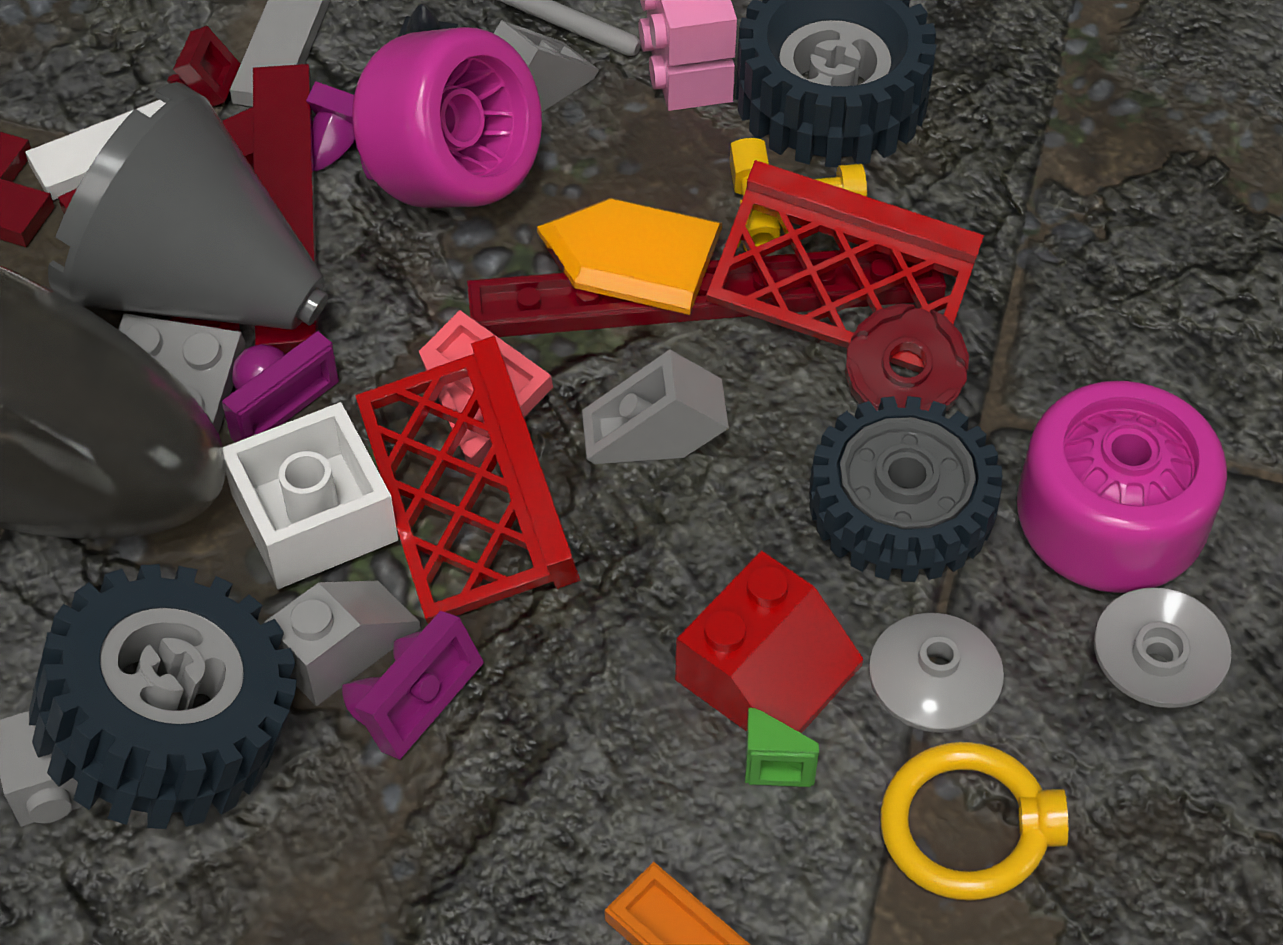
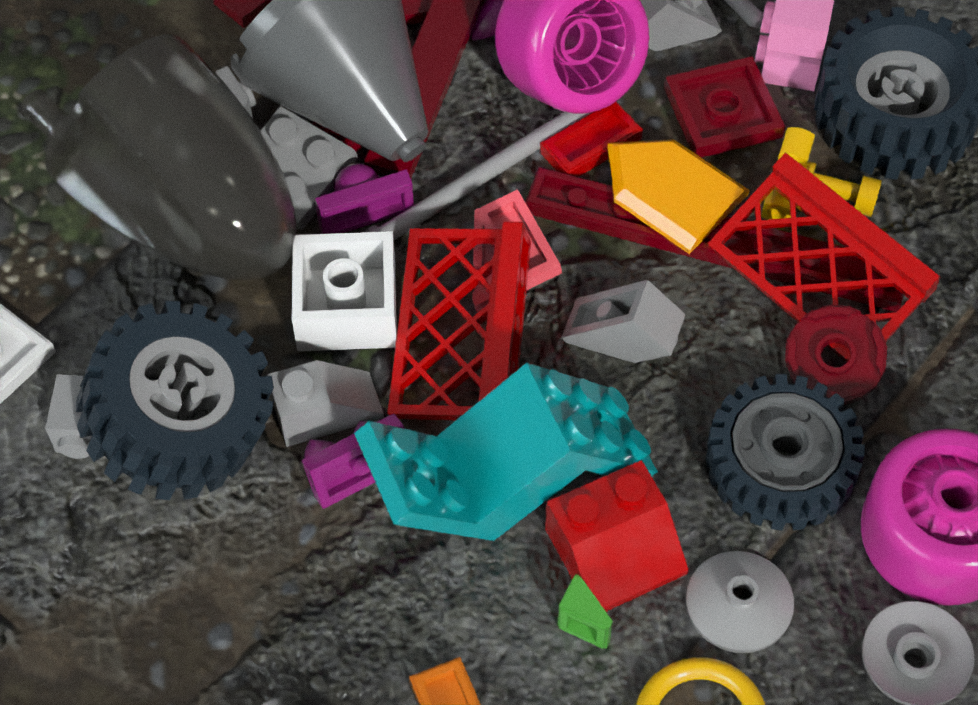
camera: 25 degrees right, 5 degrees up
none -> teal bracket [354,363,658,541]
none -> light grey bar [365,112,592,240]
none -> red tile [540,102,643,177]
none -> dark red plate [664,56,785,158]

